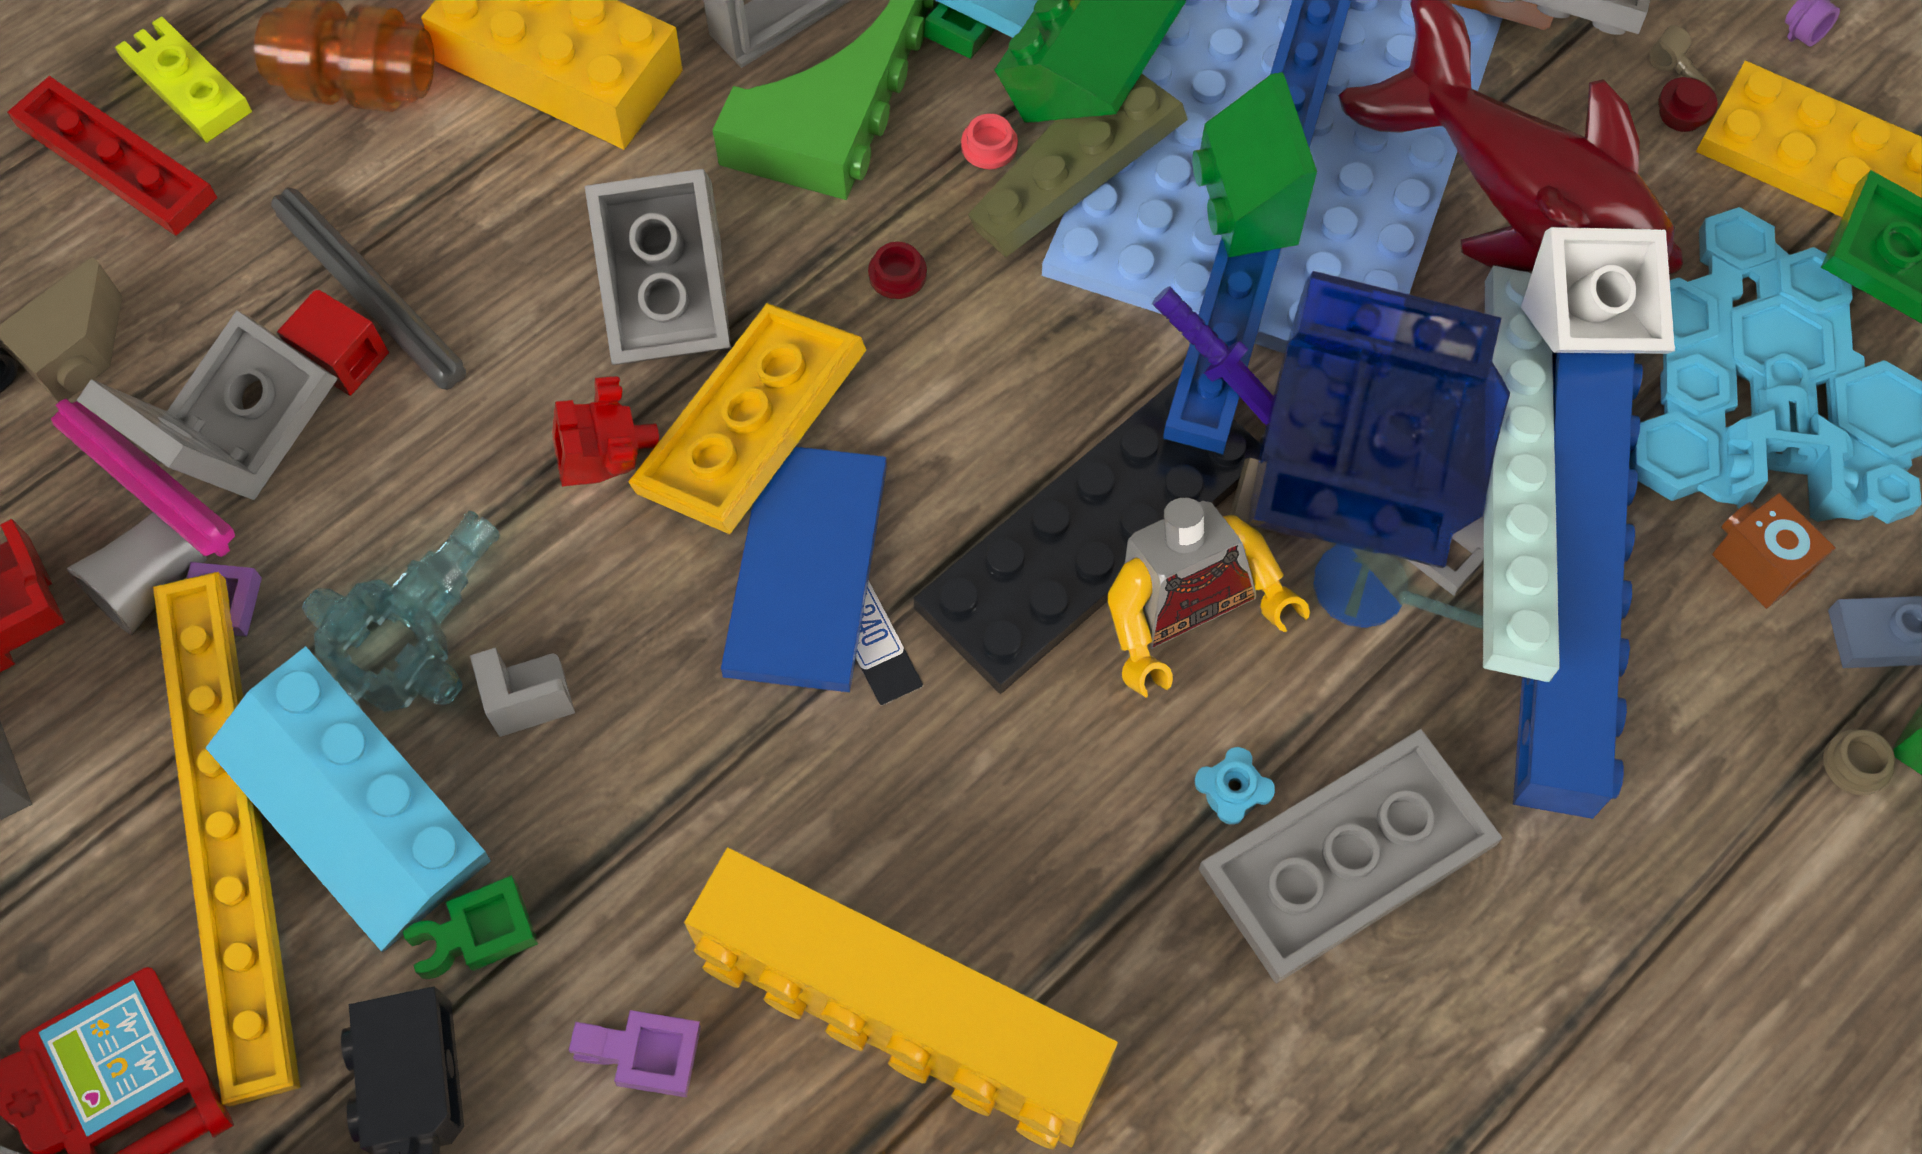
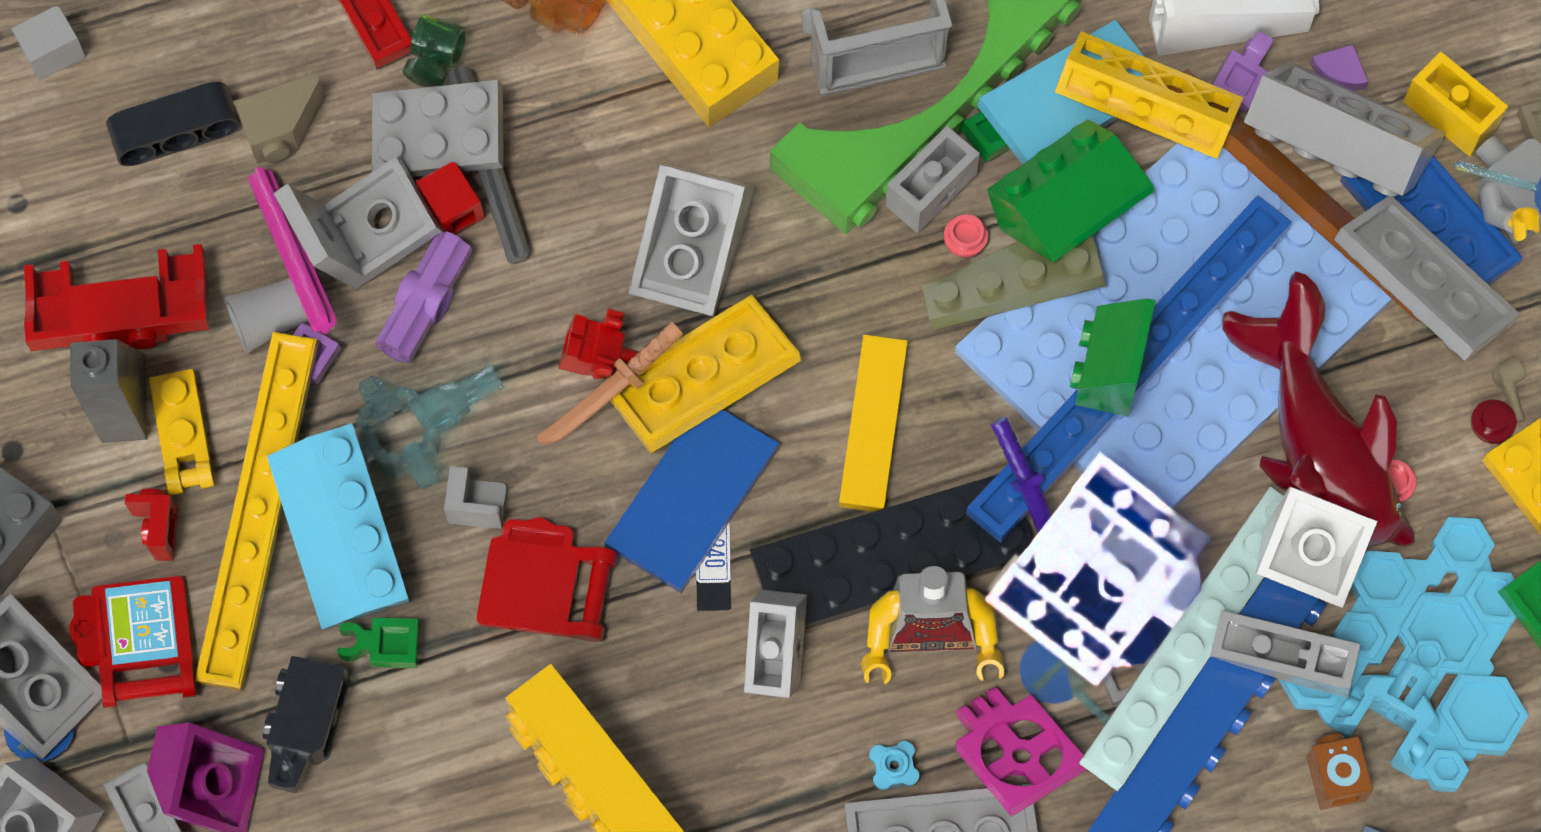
camera: 25 degrees right, 5 degrees up
medium lavender plate [569,1010,701,1098] -> none
dark red plate [868,241,927,299] -> none
none -> red bracket [124,488,179,561]
none -> yellow plate [149,369,215,496]
none -> light grey plate [372,80,503,177]
none -> medium lavender piece [375,231,472,363]
none -> clear green piece [402,14,466,88]
none -> red piece [476,517,617,642]
none -> nougat sword [537,321,683,445]
none -> light grey brick [744,590,807,698]
none -> yellow tile [839,335,908,512]
none -> light grey brick [885,126,980,233]
none -> dark pink piece [956,687,1087,817]
none -> light grey slope [1210,610,1360,698]

